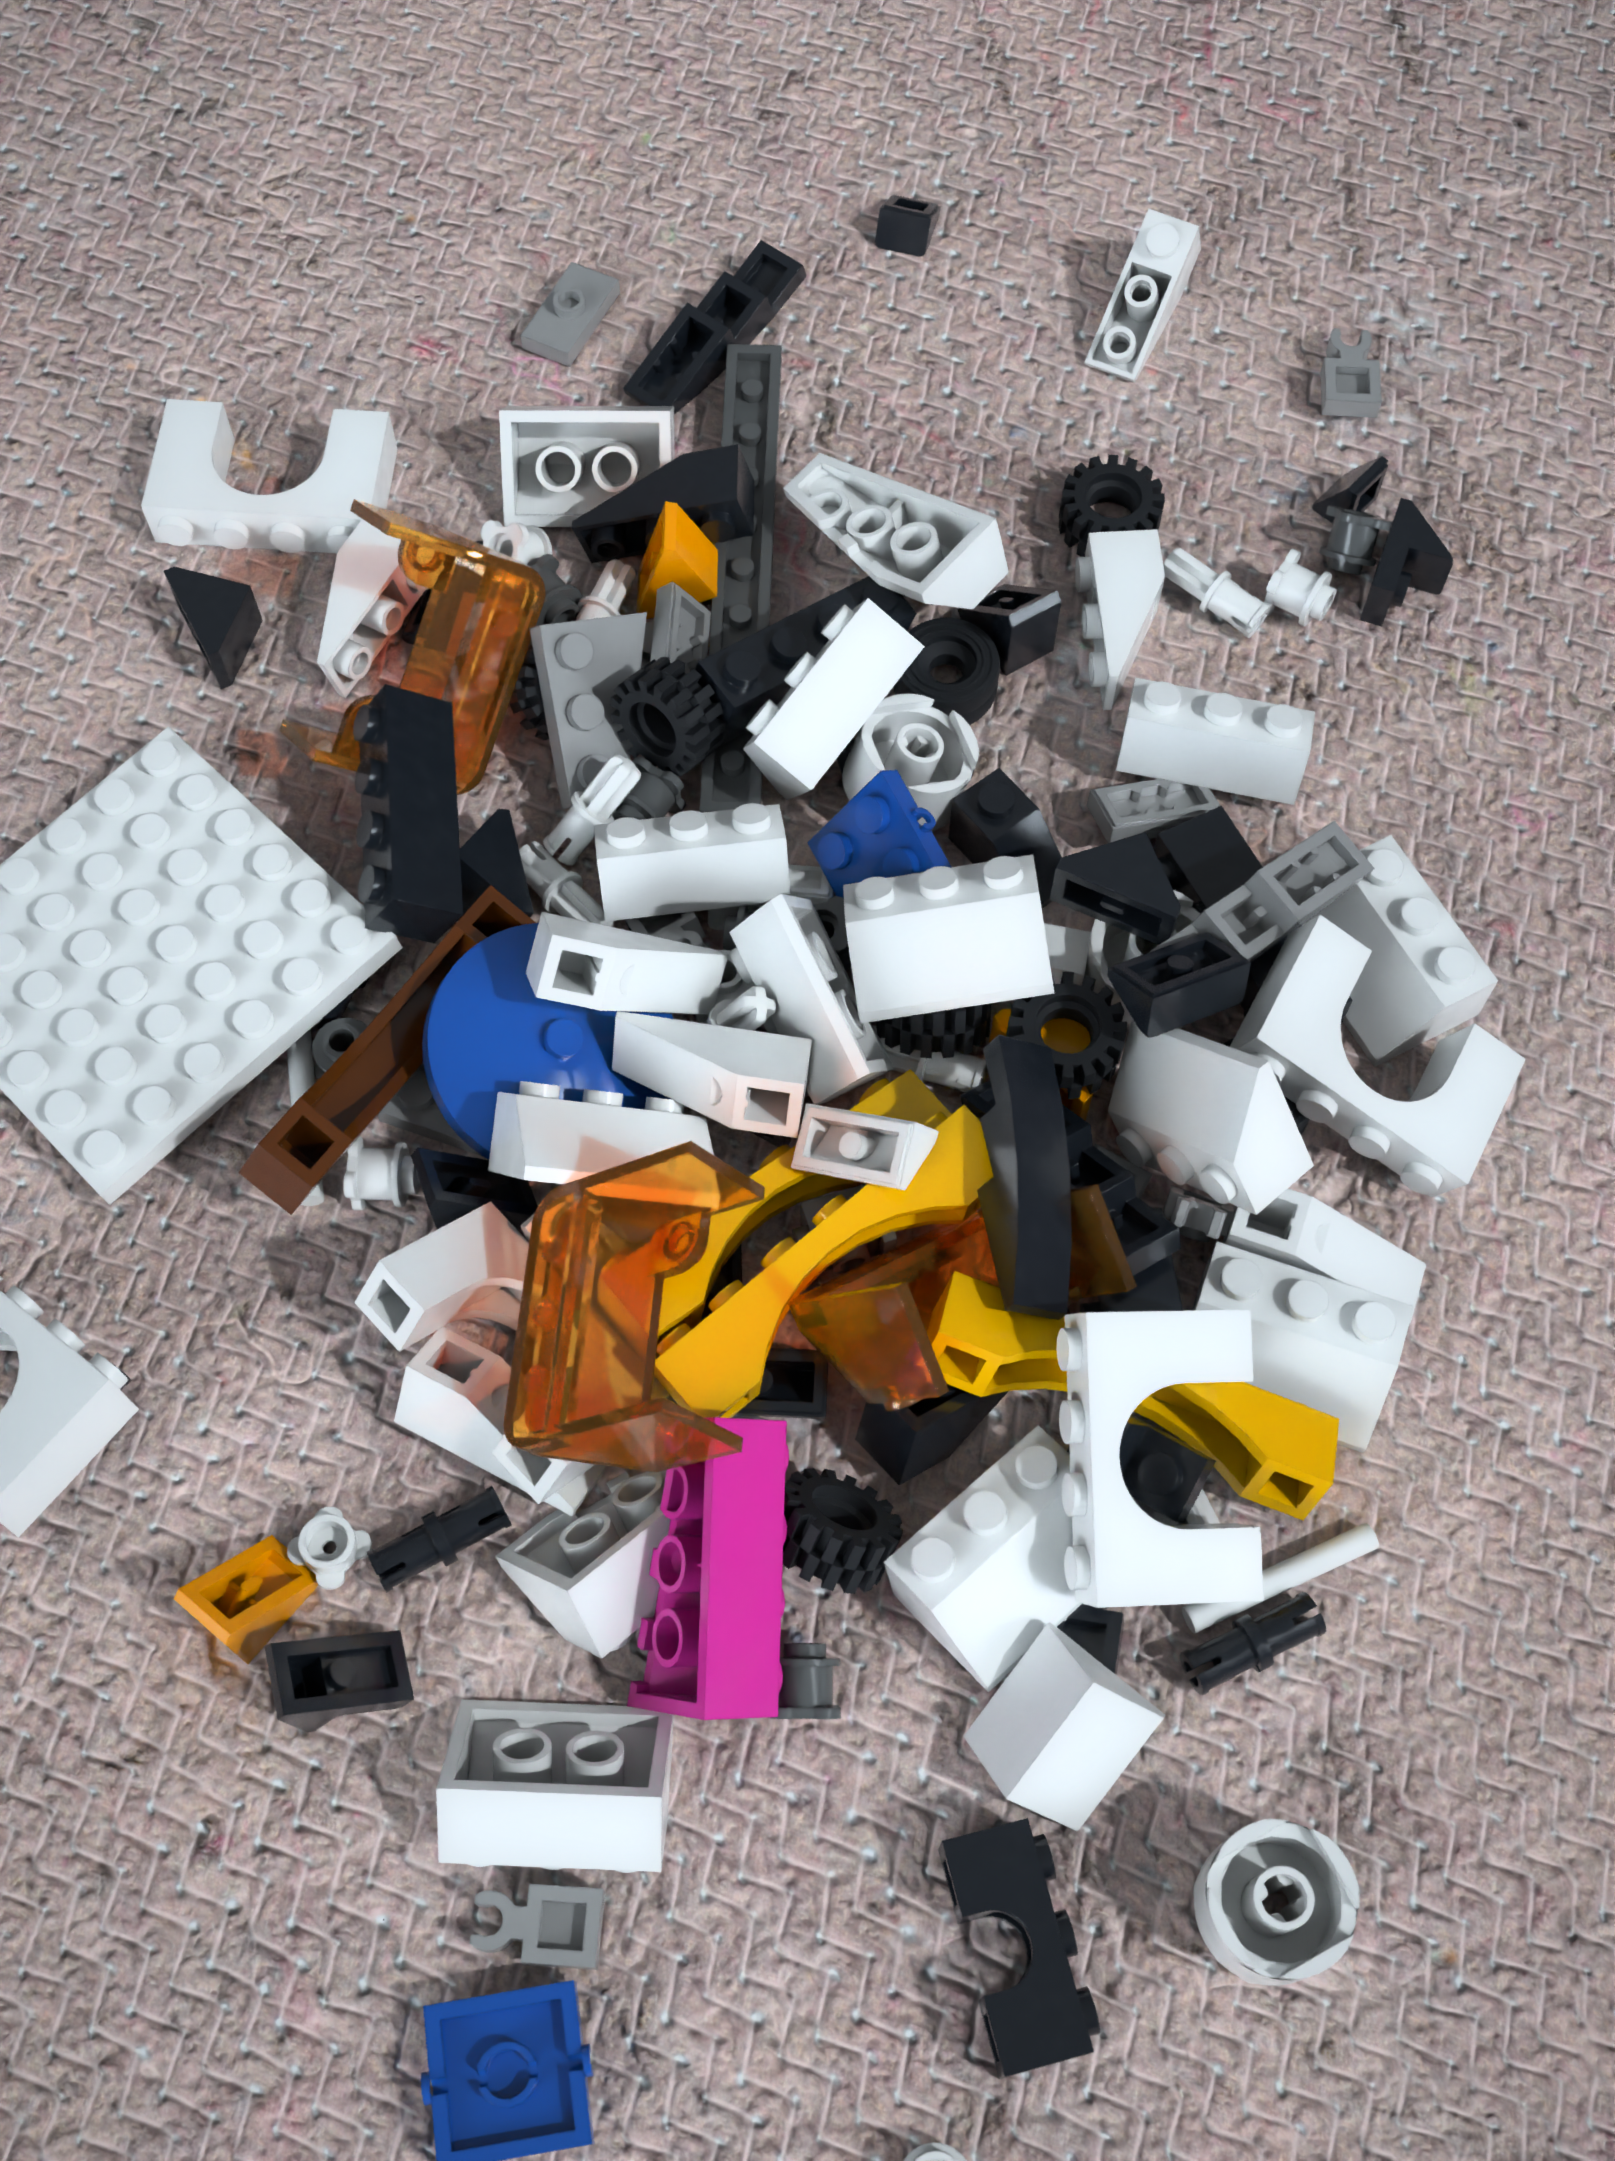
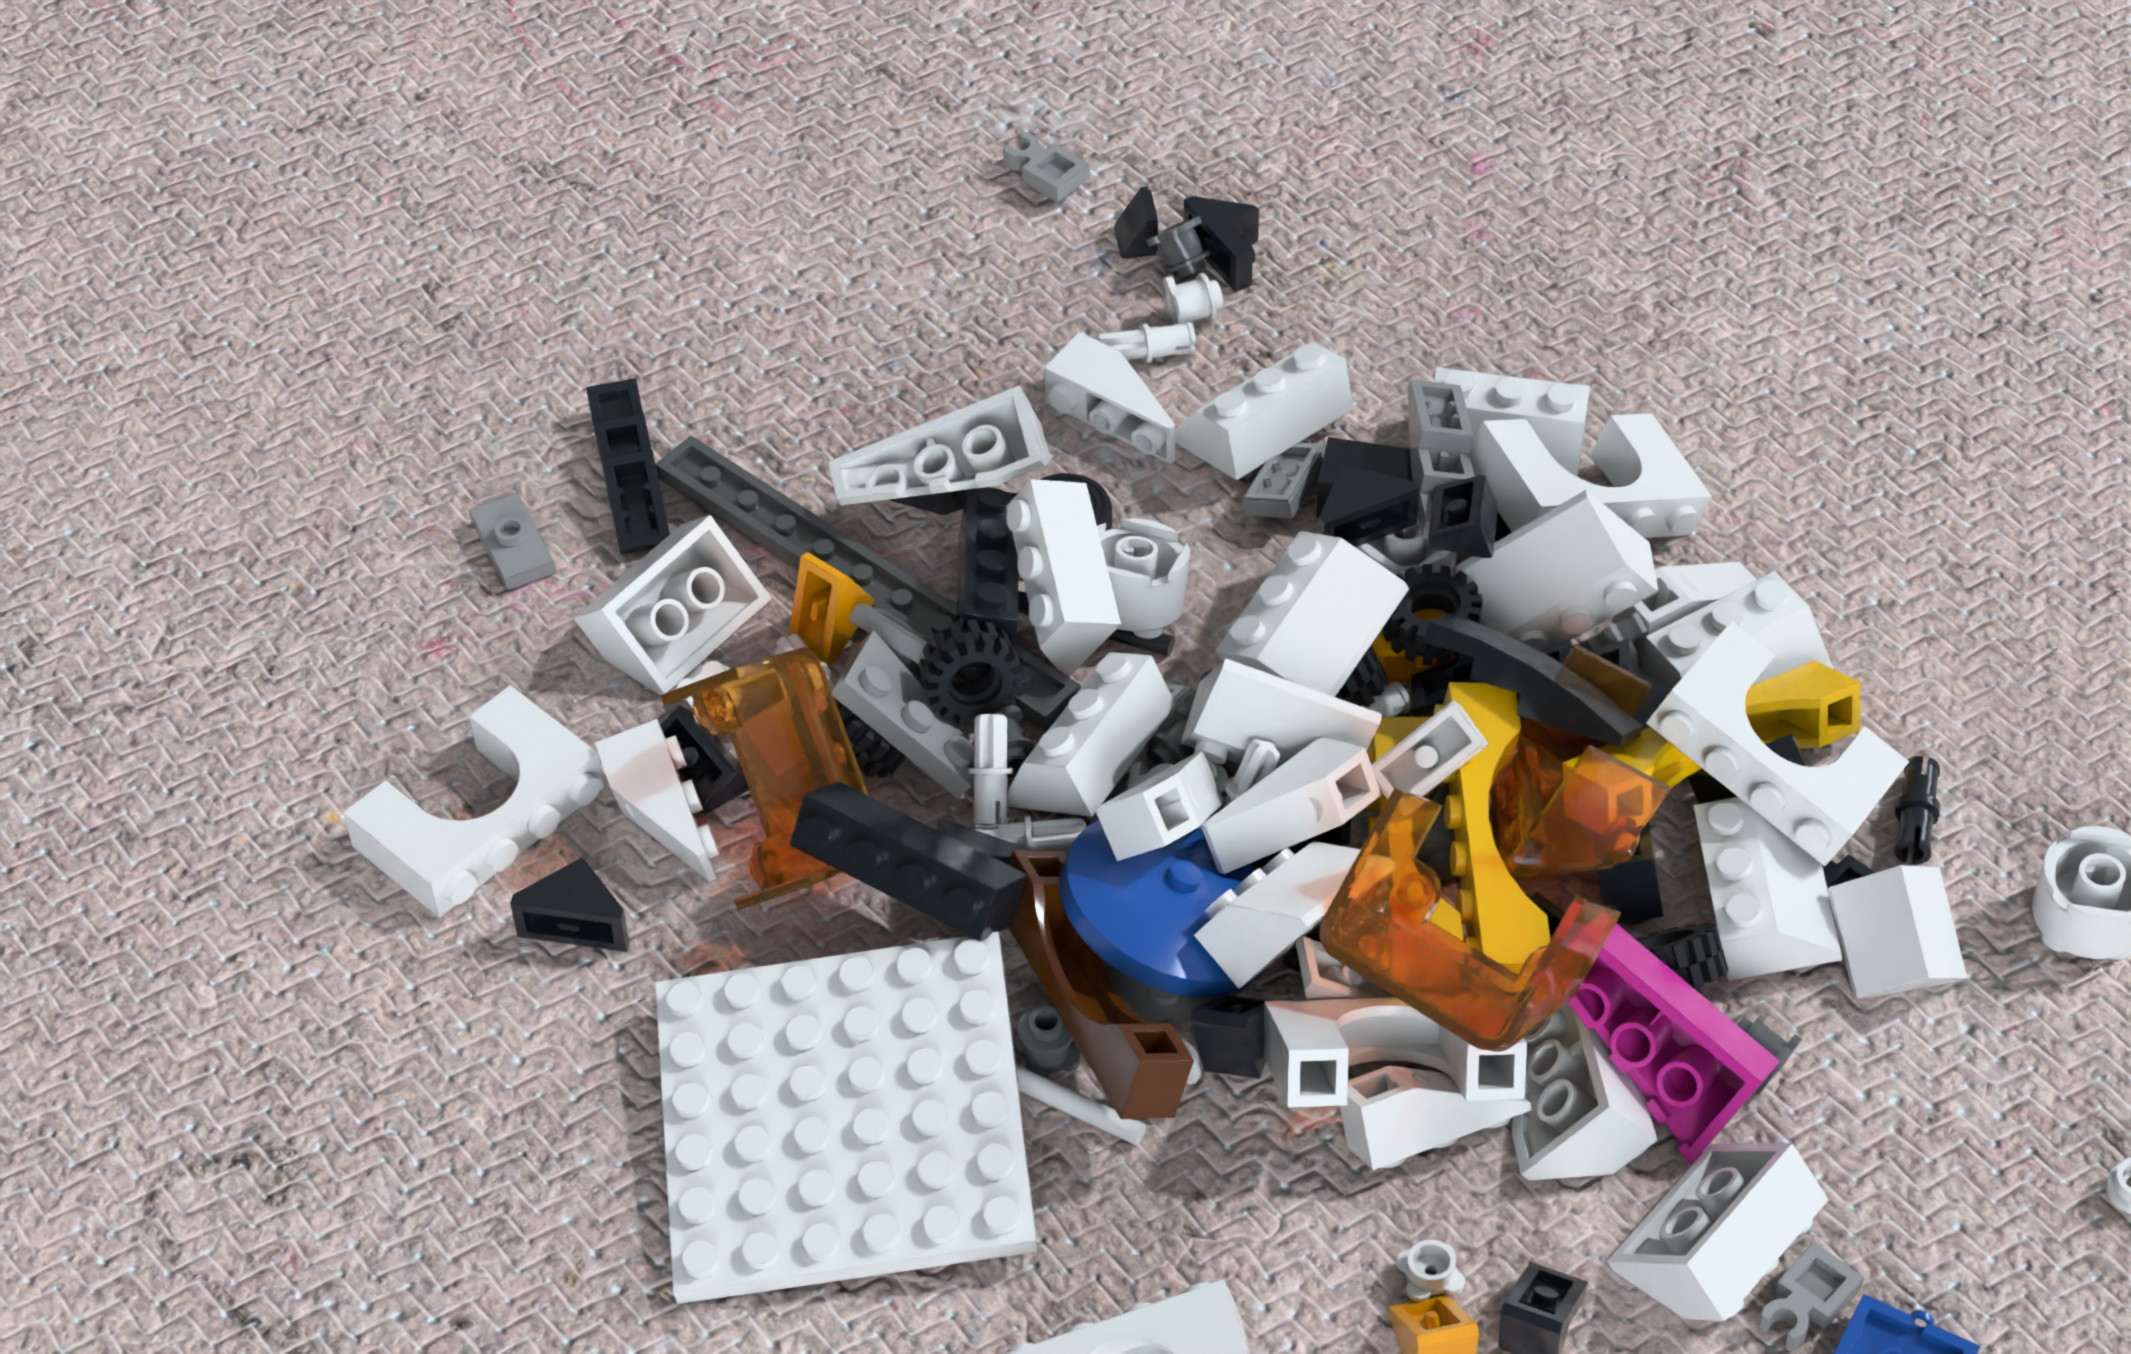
camera: 50 degrees left, 15 degrees down
black pin [367,1486,512,1592] -> none
black slope [572,444,754,563] -> none
blue plate [807,770,952,898] -> none
black slope [875,195,941,257] -> none
black arch [938,1818,1100,2079] -> none
black slope [948,768,1062,908] -> none
black slope [957,584,1061,676] -> none
black tyre [1058,455,1165,557] -> none
white slope [1084,208,1201,383] -> none
white bar [1181,1523,1379,1634] -> none

